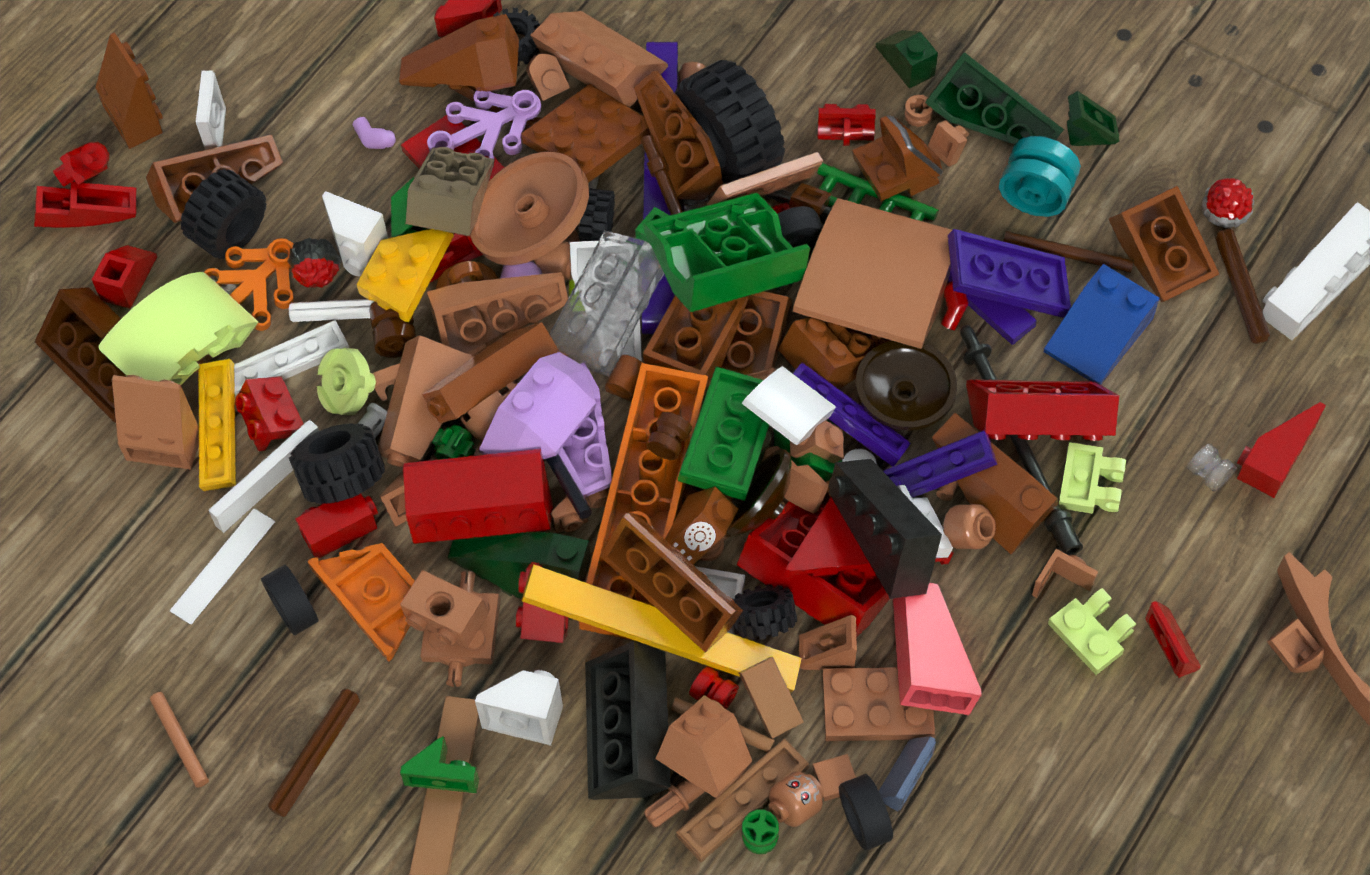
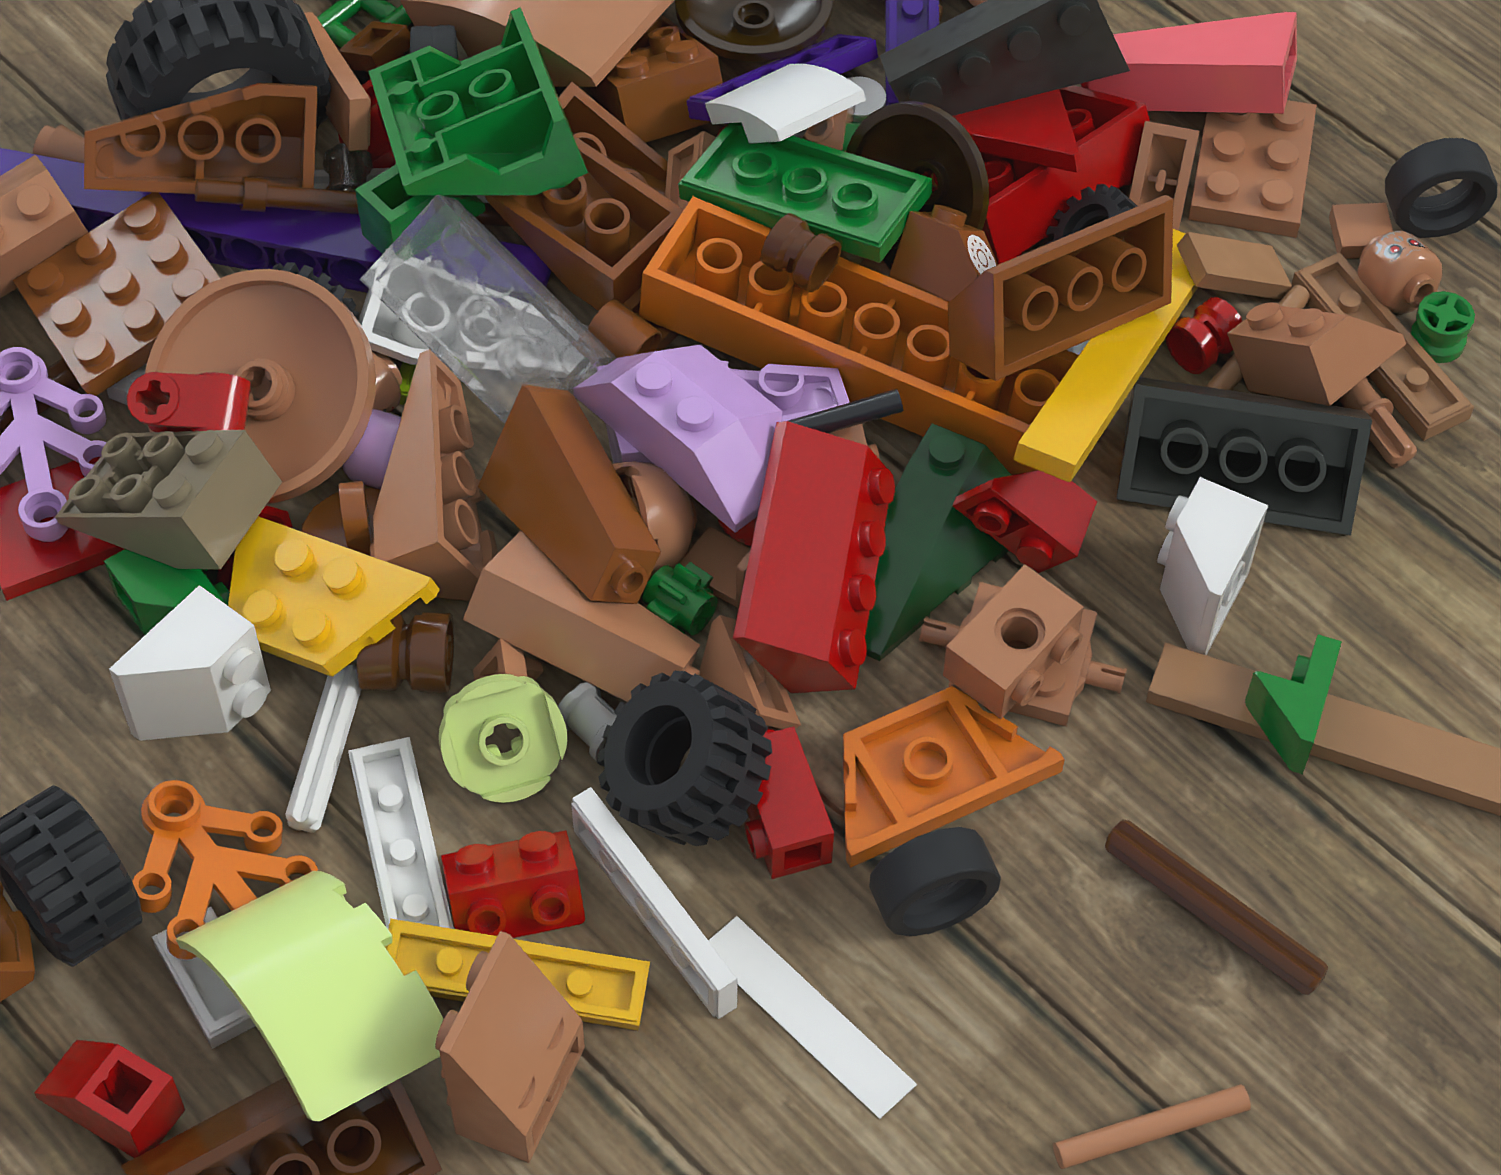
camera: 80 degrees left, 5 degrees down
piece [288,238,341,288] -> none
sand blue slope [879,736,936,811] -> none
none -> red piece [127,371,251,432]

